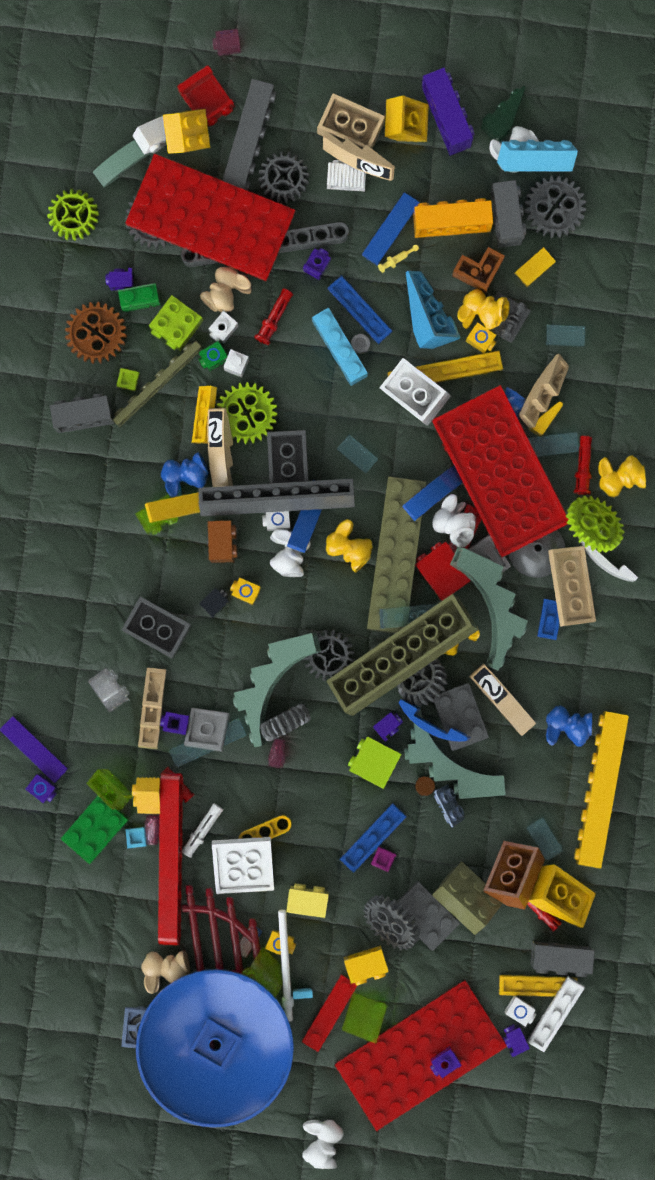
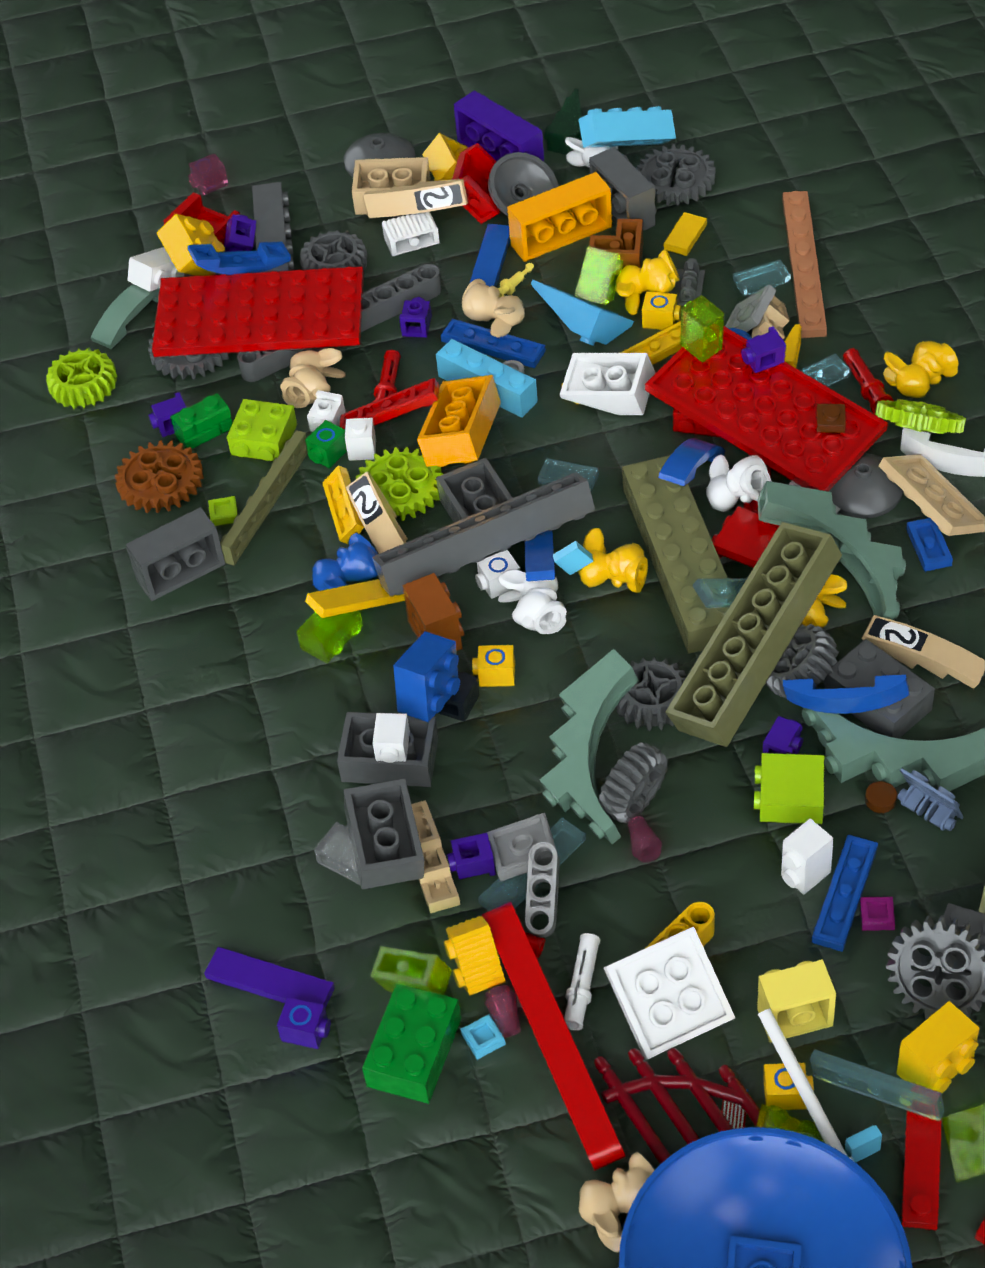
camera: 20 degrees left, 35 degrees down
none -> blue slope [187,242,291,275]
none -> dark purple brick [223,215,256,252]
none -> red plate [339,378,439,429]
none -> dark grey brick [343,779,424,889]
none -> dark grey dish [344,133,416,177]
none -> white brick [373,713,410,763]
none -> blue brick [393,631,460,722]
none -> light orange brick [417,375,501,467]
none -> red panel [452,143,500,224]
none -> tan animal [462,279,525,338]
none -> dark grey dish [488,152,559,216]
none -> light grey beam [525,842,560,938]
none -> medium azure tile [553,541,593,575]
none -> clear neon green brick [574,246,623,305]
none -> clear neon green brick [680,295,724,363]
none -> light grey tile [725,285,776,332]
none -> dark purple brick [741,326,786,373]
none -> white brick [781,819,833,895]
none -> nougat plate [782,191,827,338]
none -> clear light blue tile [809,1049,944,1121]
none -> reddish brown plate [816,404,846,433]

